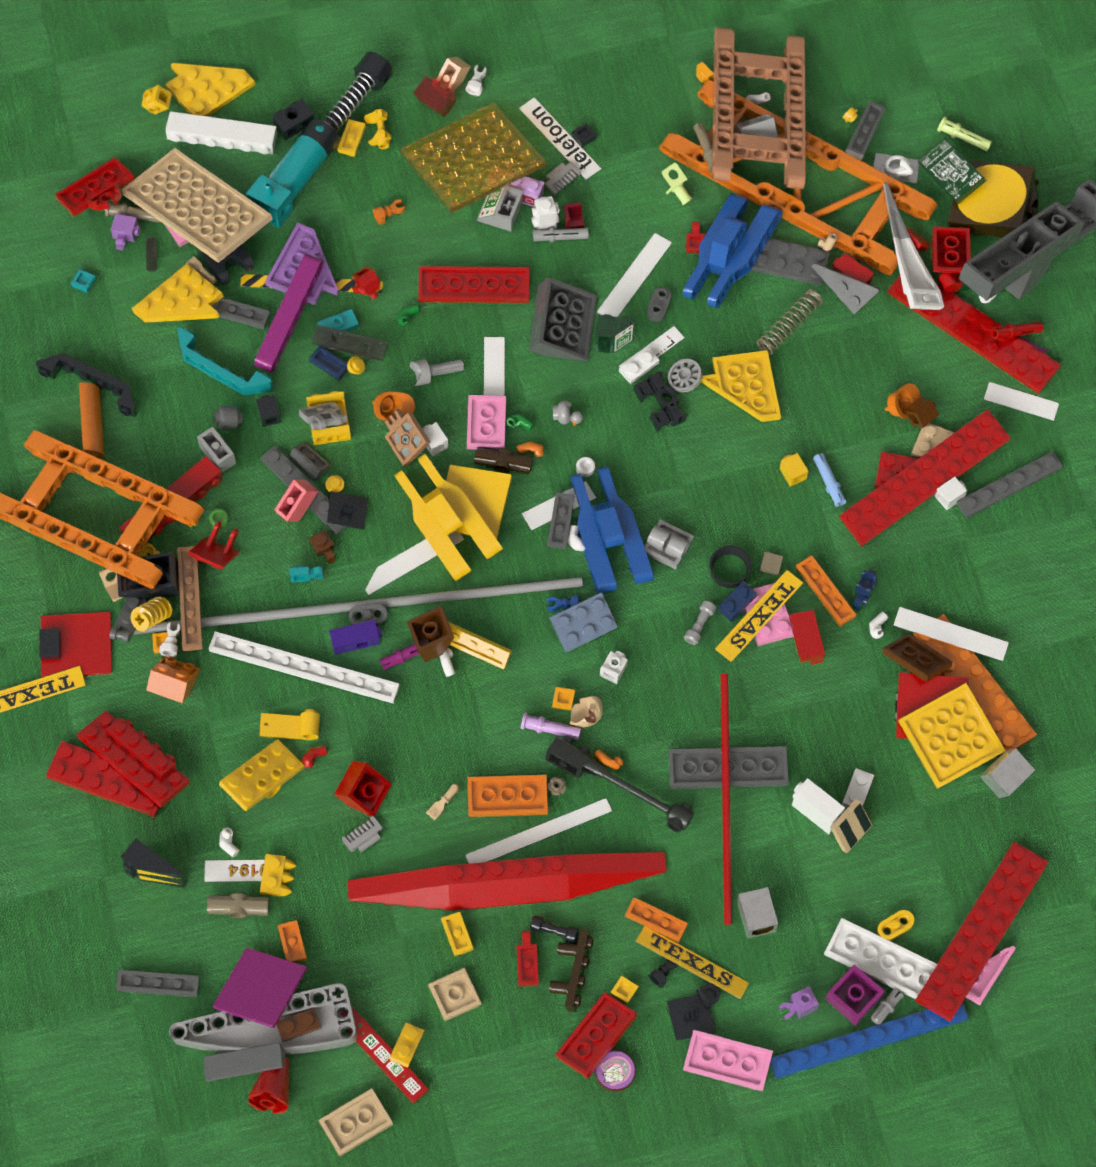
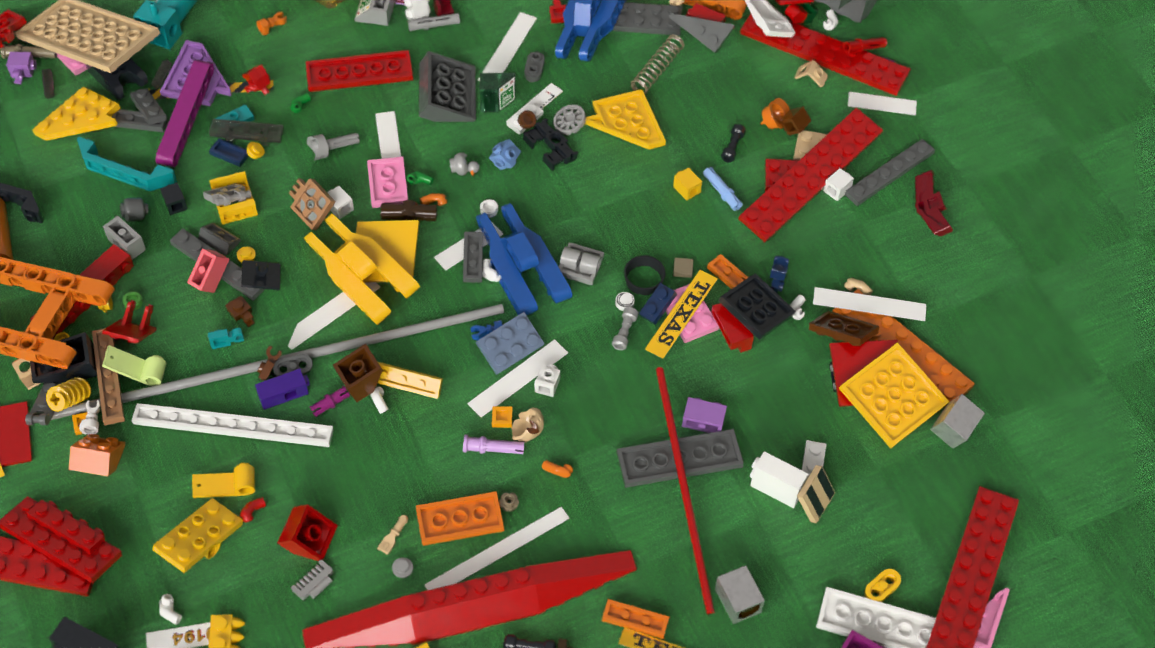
camera: 10 degrees left, 10 degrees down
tan piece [186,256,217,284] -> none
orange piece [372,392,415,421] -> none
pearl dark grey bar [545,736,694,833] -> none
none -> yellowish green door [102,345,167,386]
none -> dark grey plate [130,89,166,125]
none -> clear smoke axle [151,59,172,89]
none -> reddish brown plate [257,345,282,381]
none -> light grey plate [392,557,413,578]
none -> white sticker [467,339,568,417]
none -> medium blue brick [489,139,521,170]
none -> reddish brown tile [518,110,536,129]
none -> white tile [615,292,635,311]
none -> medium lavender brick [682,397,727,433]
none -> black plate [718,273,796,340]
none -> black piece [721,124,746,163]
none -> tan bracket [794,60,828,87]
none -> tan arm [844,278,873,295]
none -> dark red plate [915,170,953,236]

